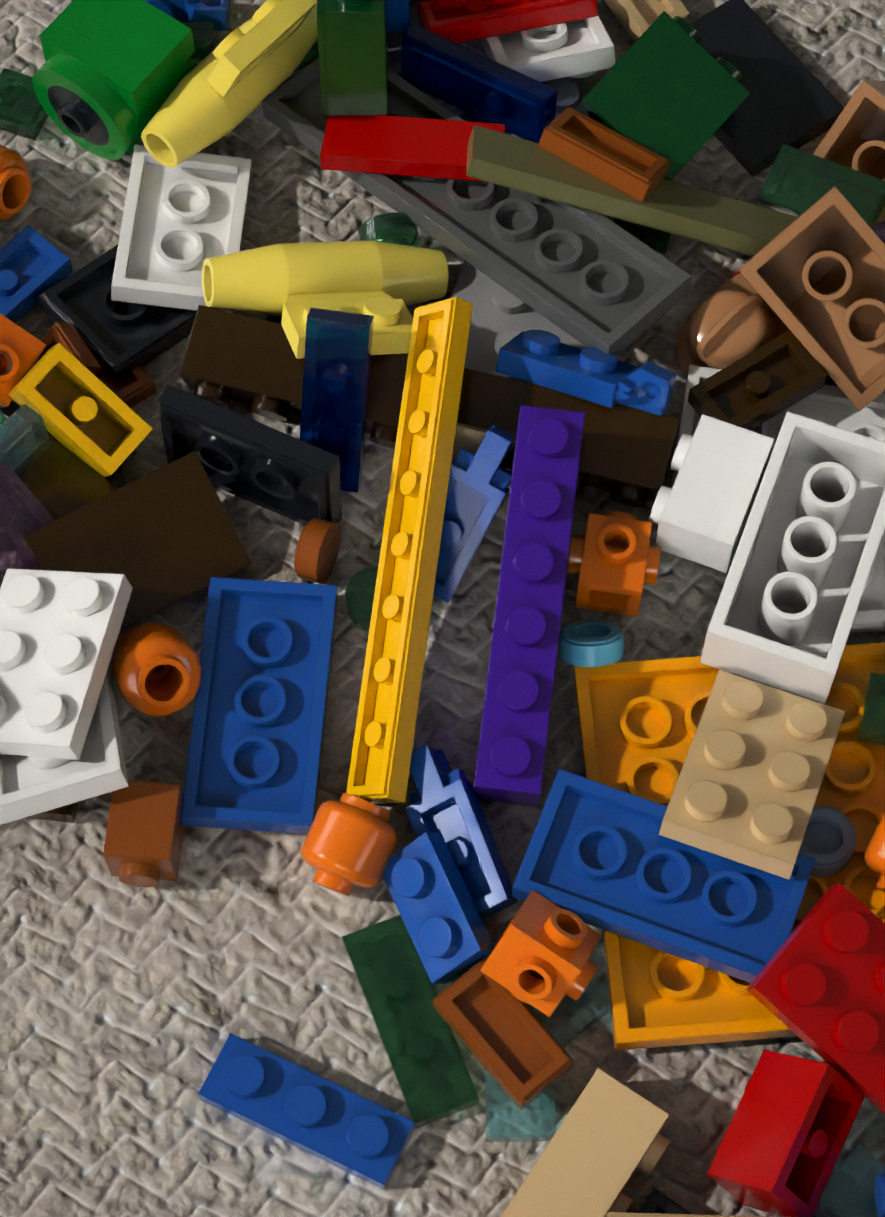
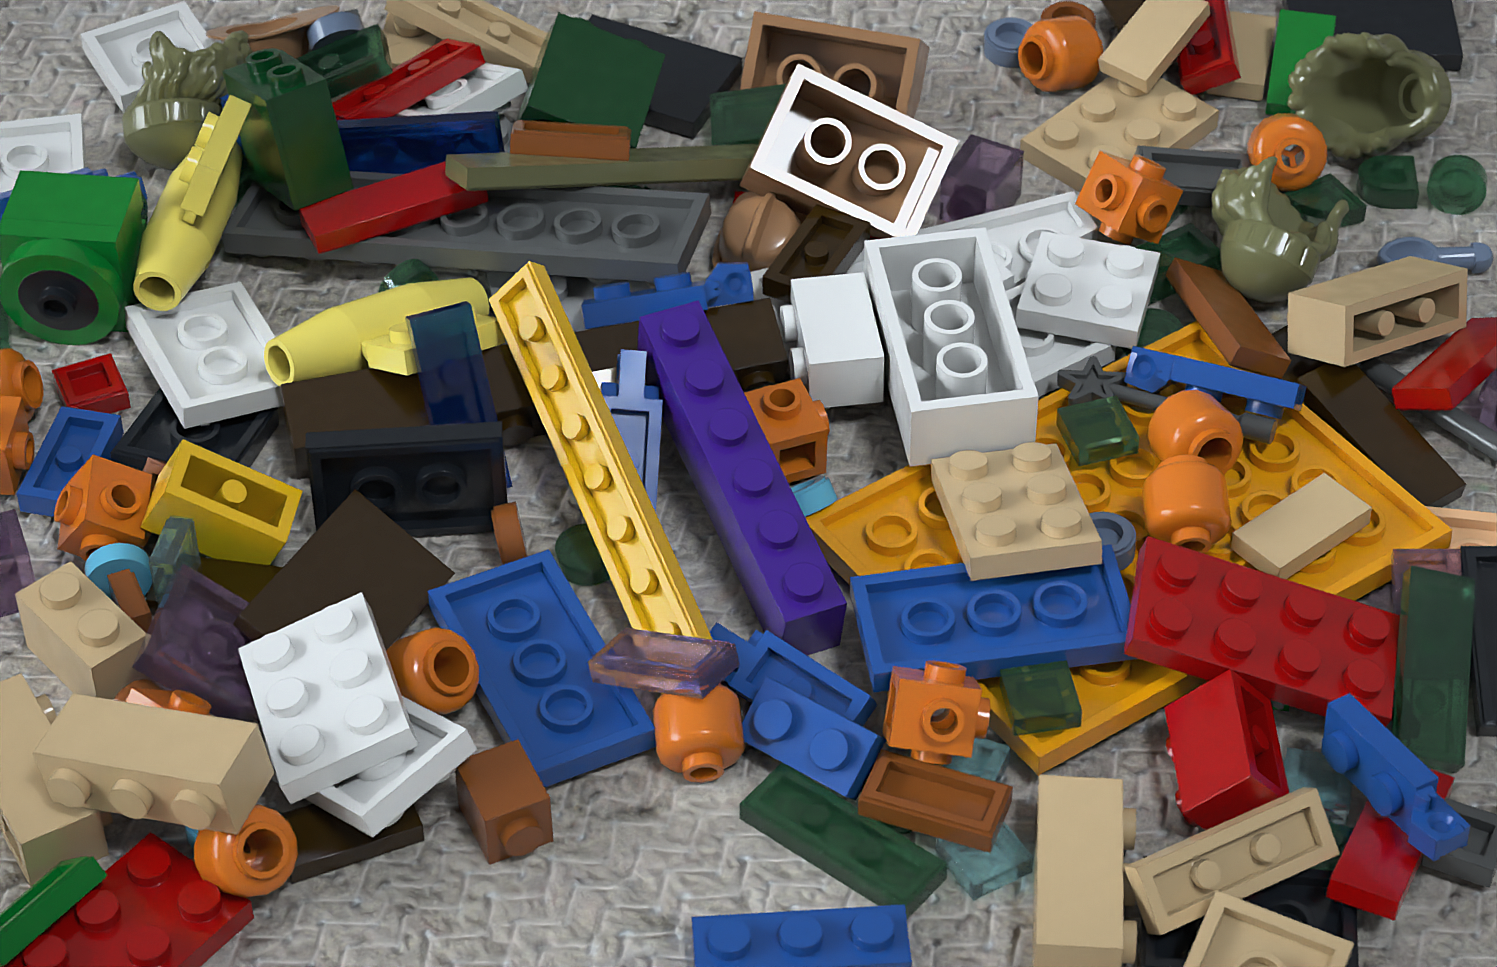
camera: 30 degrees left, 20 degrees down
none -> red tile [51,353,131,414]
none -> tile [588,628,740,699]
none -> clear green tile [999,660,1082,736]

